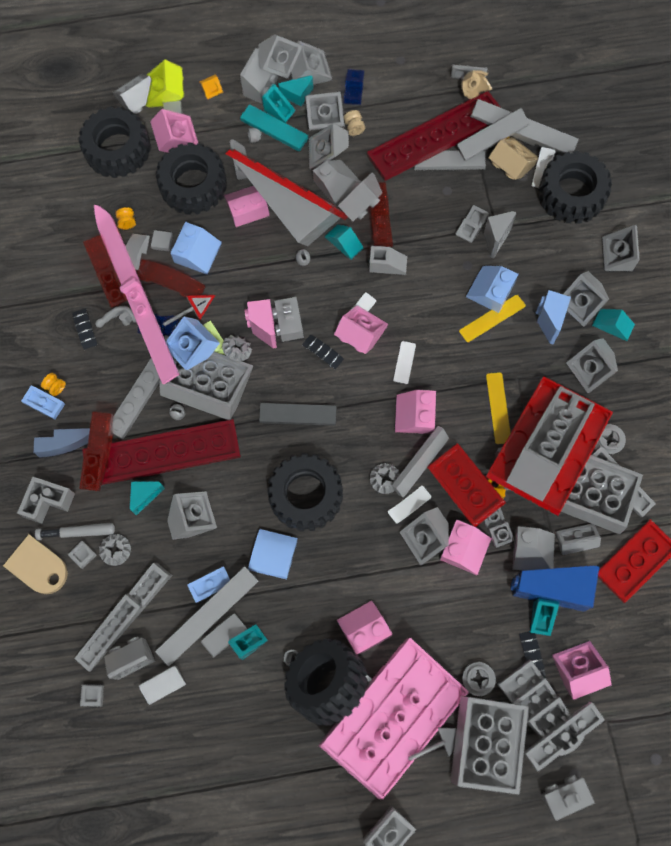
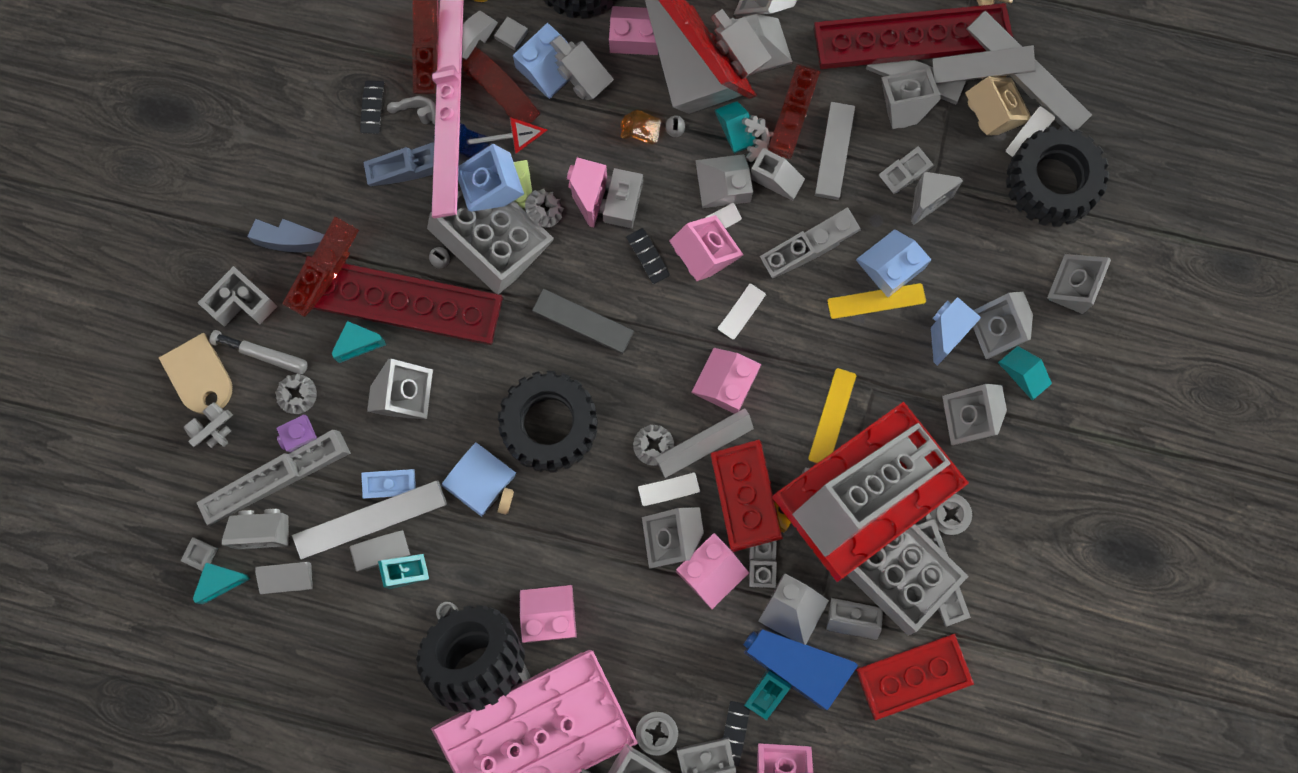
camera: 20 degrees right, 5 degrees up
light blue plate [21,385,65,420] -> none
light orange wheel [41,373,66,396] -> none
light grey tile [68,541,97,569] -> none
light grey plate [106,335,174,440] -> none
light grey slope [338,173,382,221] -> none
none -> light grey hips [184,402,233,448]
none -> teal slope [193,563,250,604]
none -> medium lavender bracket [277,415,317,453]
none -> sand blue slope [364,143,434,186]
none -> tan tile [498,488,514,515]
none -> light grey hinge [550,35,614,100]
none -> clear orange bracket [620,110,662,145]
none -> light grey slope [696,154,753,208]
none -> light grey hinge [711,9,772,79]
none -> light grey animal [742,115,774,162]
none -> light grey slope [760,207,861,278]
none -> light grey tile [814,102,855,200]
none -> light grey slope [881,68,941,129]

